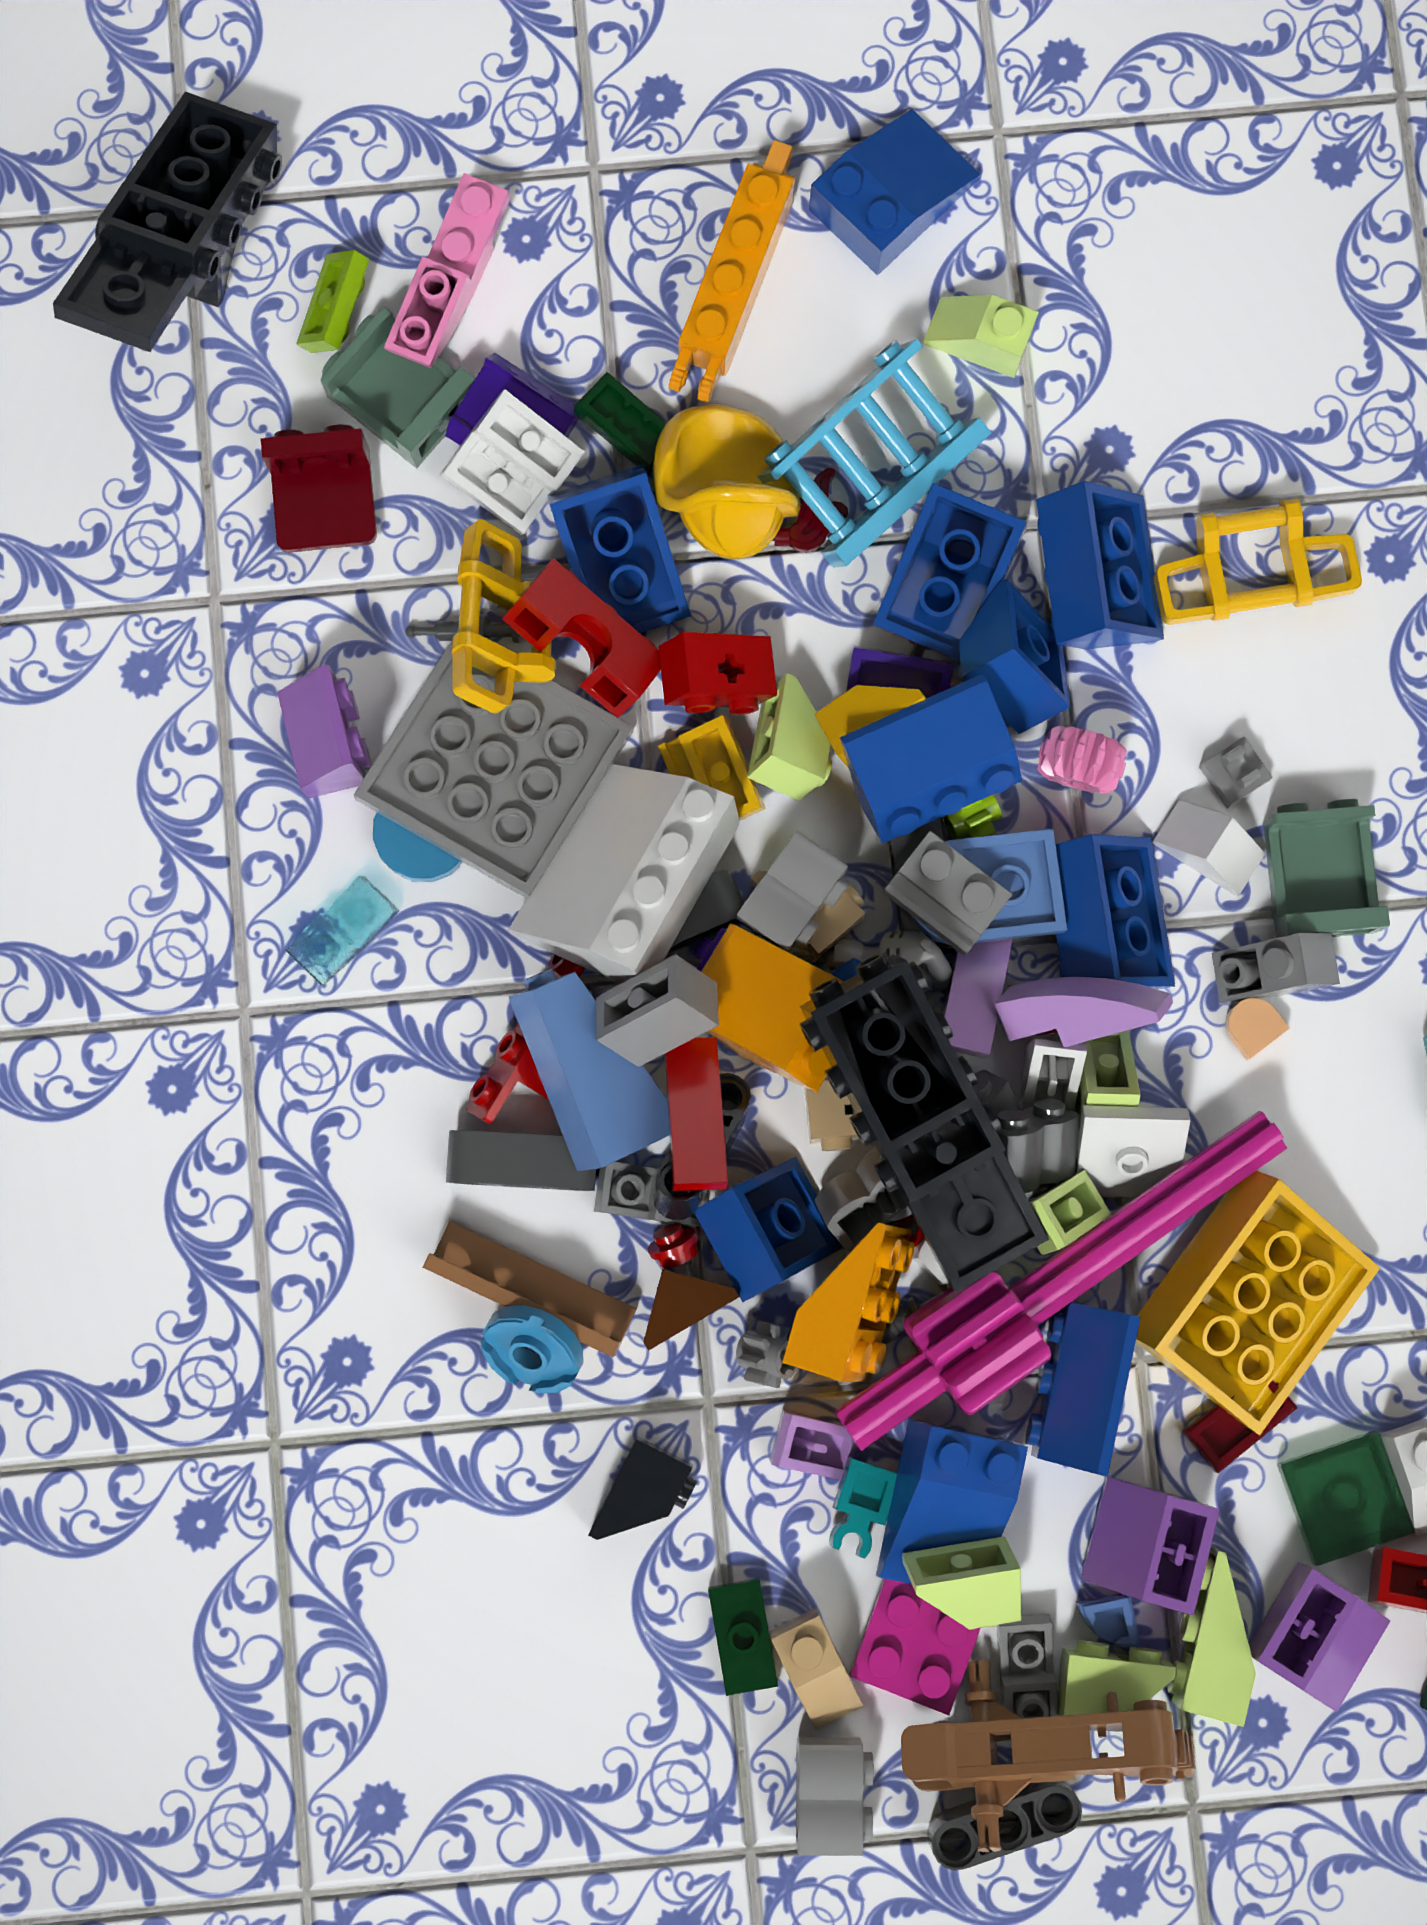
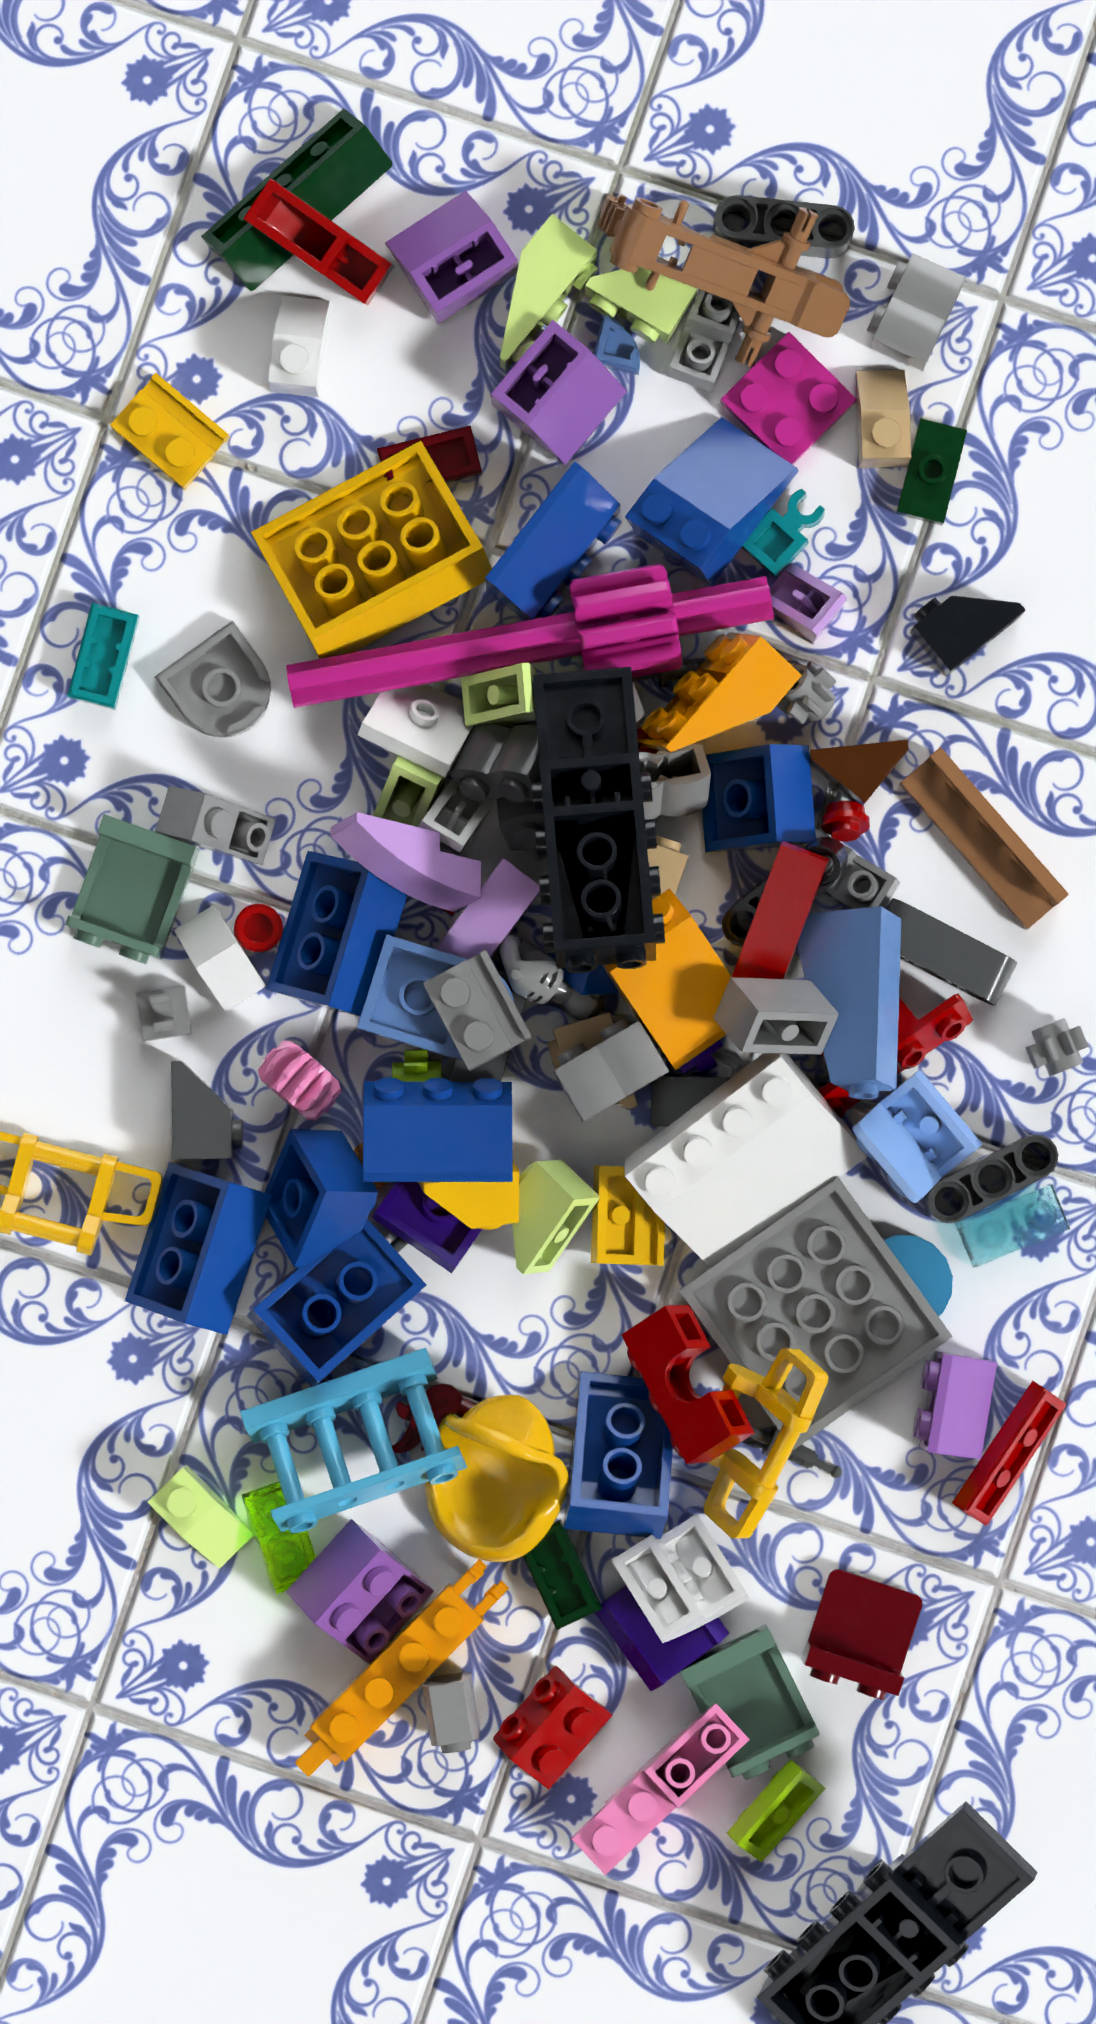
camera: 155 degrees left, 5 degrees up
dark azure tile [480,1305,584,1394] -> none
red brick [658,632,777,715] -> none
blue slope [809,109,981,276] -> none
yellowish green slope [902,1536,1021,1630] -> none
light nougat tile [1225,998,1290,1060] -> none
clear green tile [1277,1430,1415,1566] -> none
none -> light grey tile [154,620,271,738]
none -> dark grey slope [171,1061,243,1160]
none -> red tile [234,904,284,953]
none -> clear neon green slope [241,1481,316,1594]
none -> medium lavender slope [286,1519,434,1664]
none -> light grey brick [422,1672,480,1753]
none -> red bracket [493,1666,613,1790]
none -> light blue bracket [853,1069,982,1203]
none -> dark grey beam [924,1135,1059,1223]
none -> red tile [952,1380,1066,1526]
none -> light grey gear [1025,1018,1089,1077]

